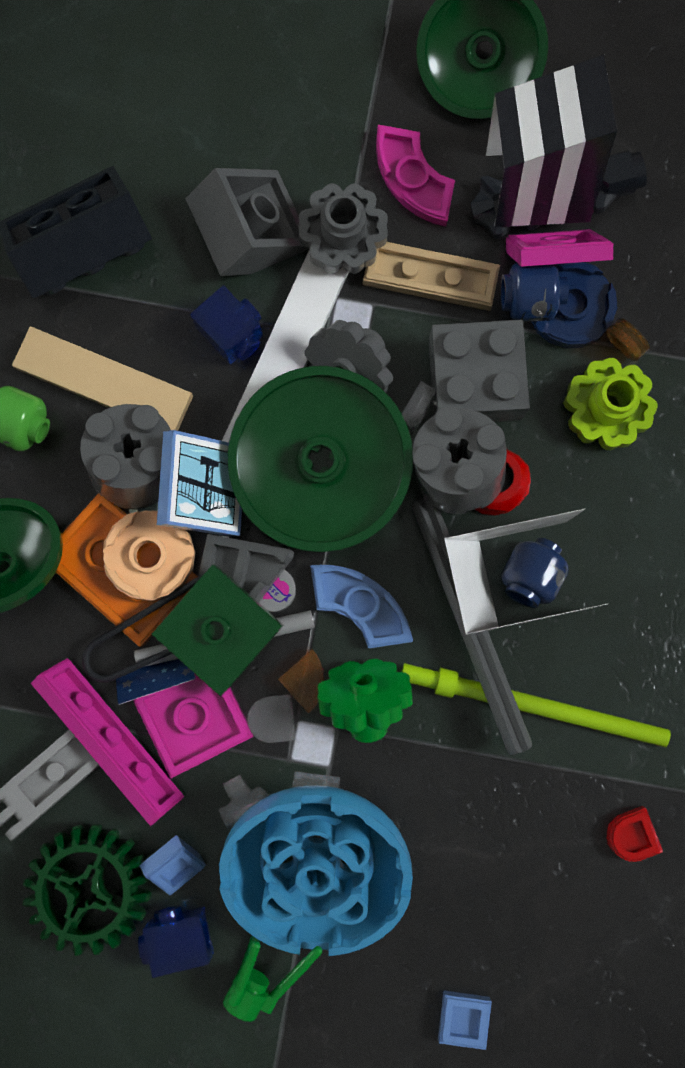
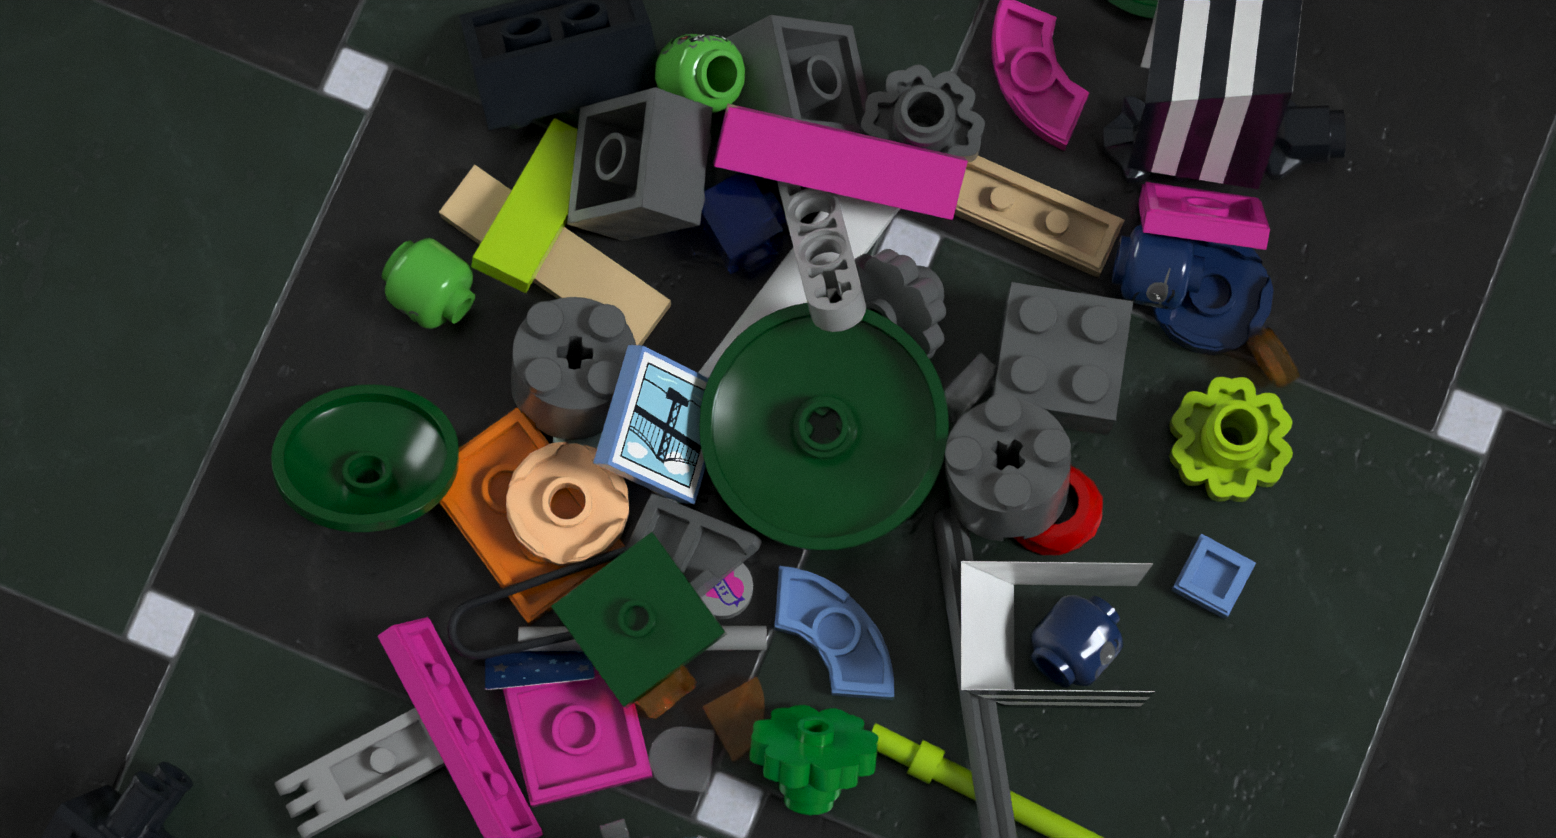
camera: 10 degrees right, 5 degrees down
none -> lime tile [471,118,578,293]
none -> dark grey brick [567,87,713,241]
none -> clear orange tile [635,666,697,720]
none -> bright green head [655,34,745,113]
none -> dark pink tile [713,103,968,220]
none -> light grey beam [777,181,866,332]
none -> medium blue tile [1171,534,1256,619]

